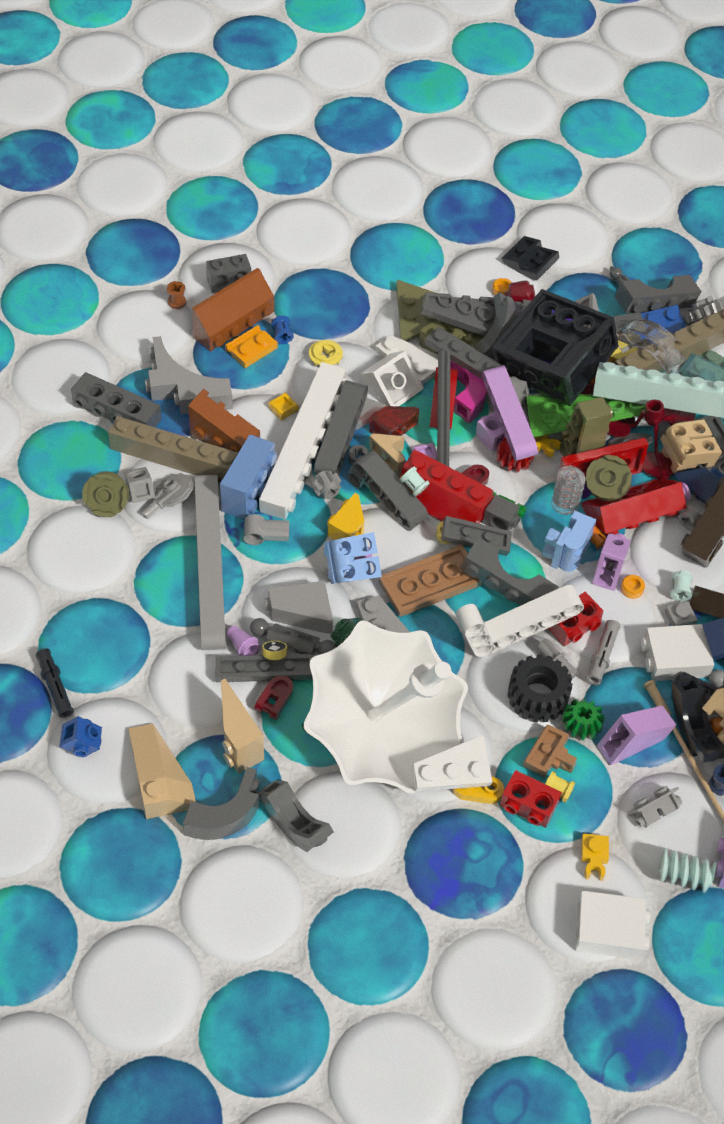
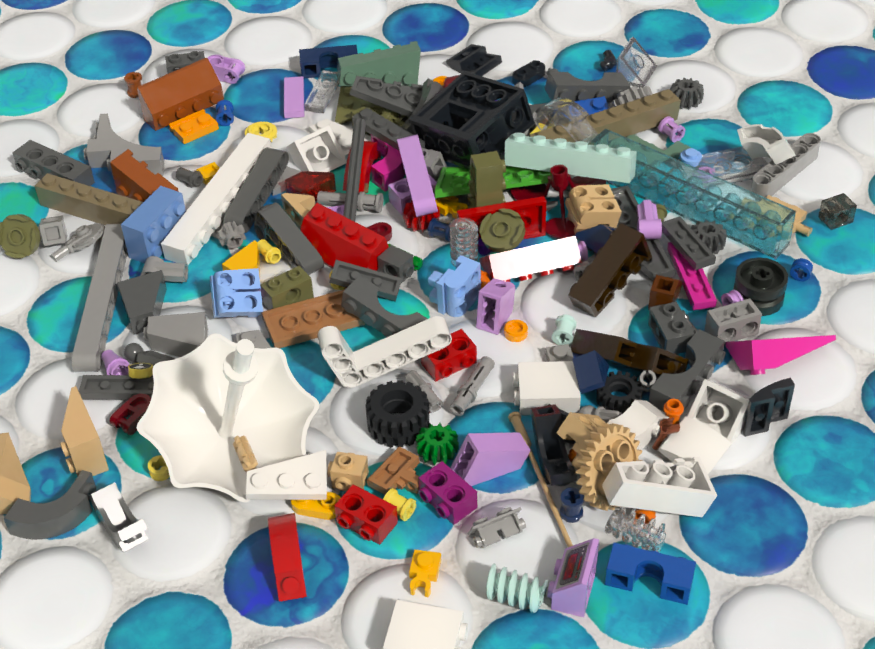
camera: 10 degrees right, 10 degrees down
light aqua bush [400,466,430,497] -> none
none -> dark grey slope [117,270,167,334]
none -> light yellow bush [148,455,170,481]
none -> dark grey pin [176,167,203,187]
none -> lavender piece [208,55,246,84]
none -> tan axle [233,435,258,472]
none -> light yellow pin [258,239,281,264]
none -> olive brick [260,266,314,310]
none -> red arch [268,513,307,602]
none -> lavender tile [284,76,305,118]
none -> dark blue arch [299,45,358,79]
none -> clear plate [304,70,339,113]
none -> light grey pin [317,191,384,212]
none -> tan brick [327,452,369,491]
none -> sand green wedge [337,41,421,86]
none -> magenta brick [418,461,478,525]
none -> dark blue bush [428,218,456,242]
none -> black plate [512,60,545,87]
none -> black arm [600,50,617,71]
none -> clear slope [616,37,657,88]

